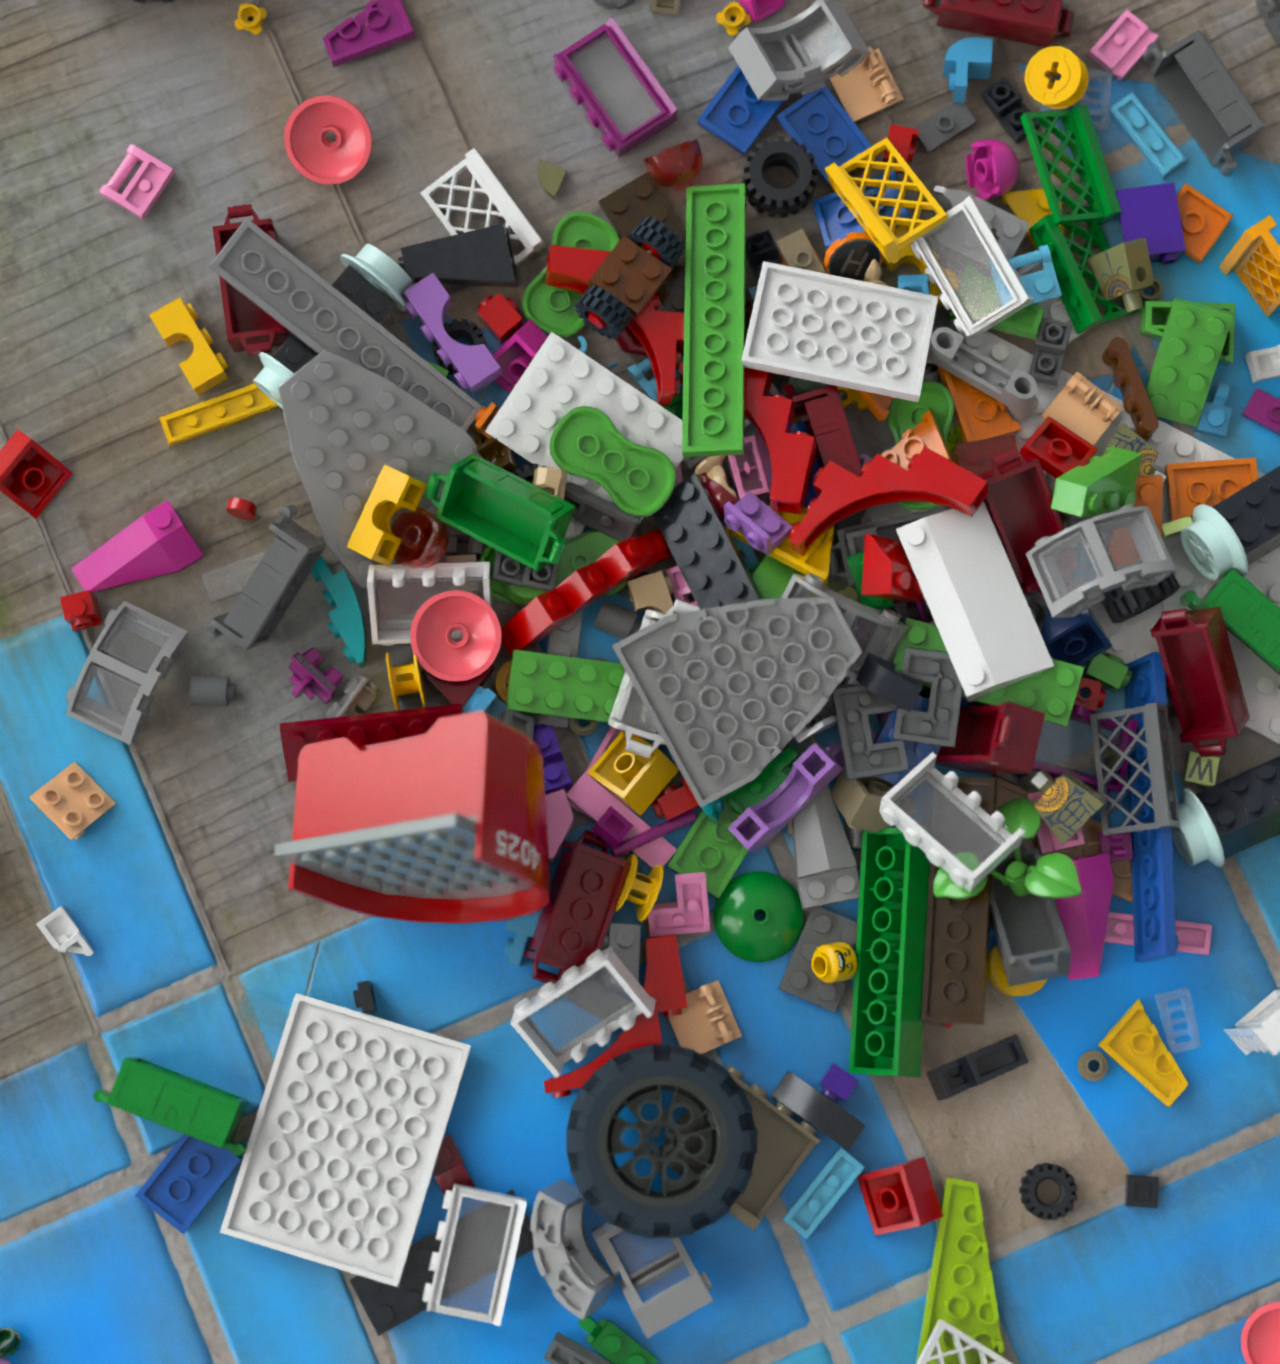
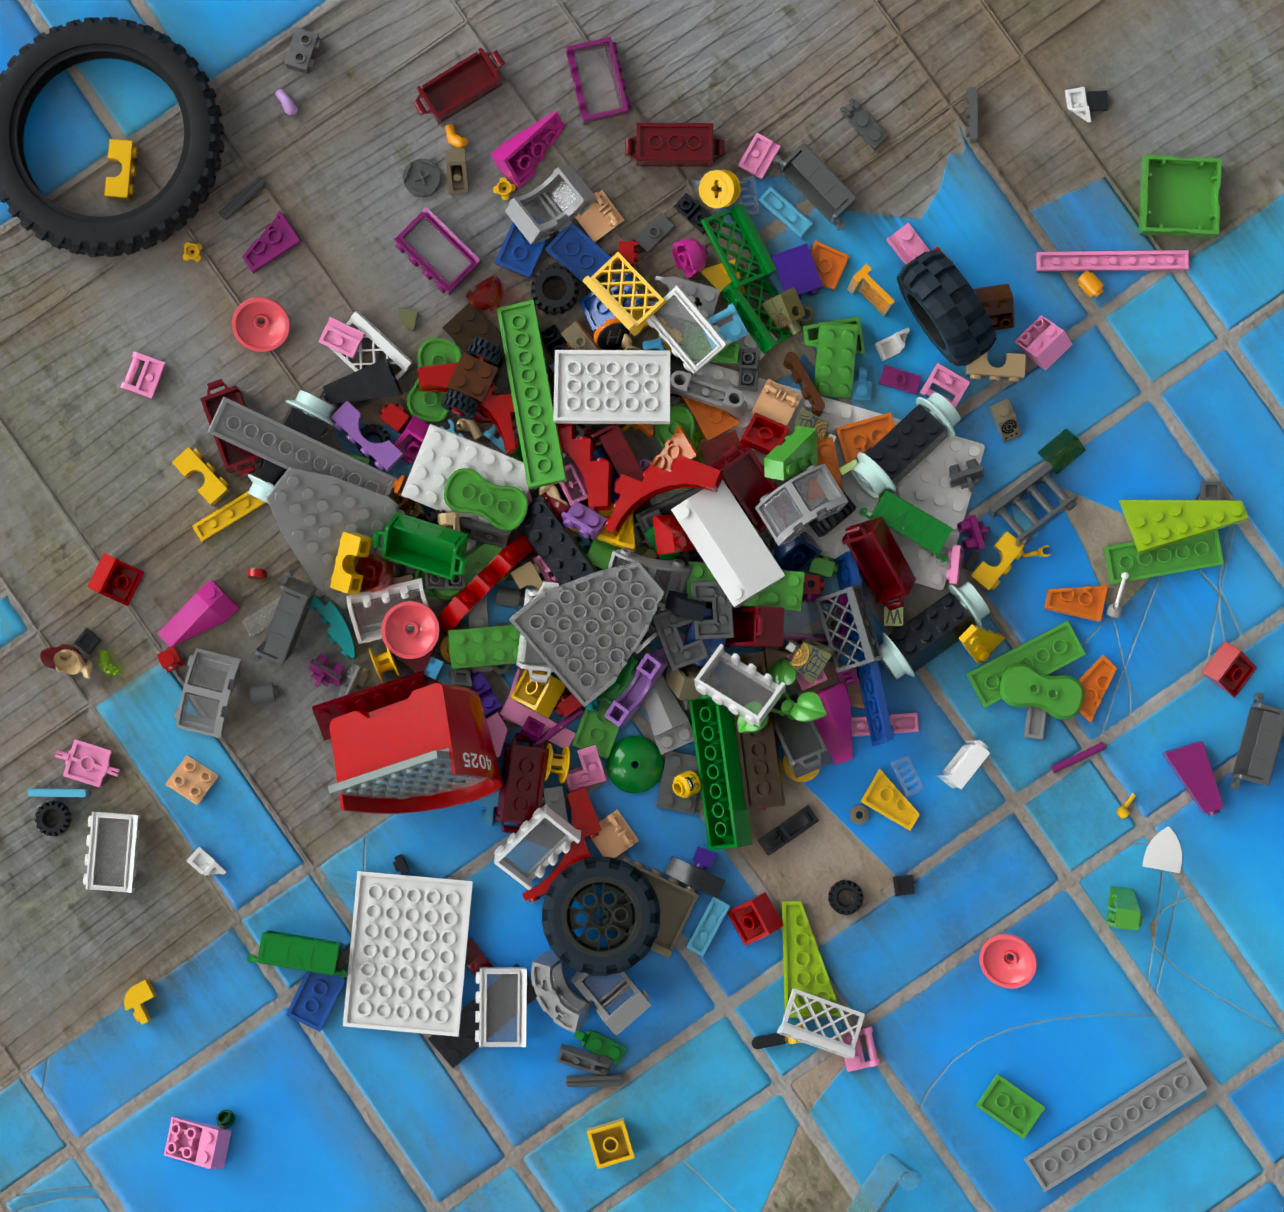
camera: 15 degrees left, 5 degrees up
dark azure brick [942,37,993,103] -> none
none -> bright pink plate [318,317,365,358]
none -> tan arm [456,418,483,440]

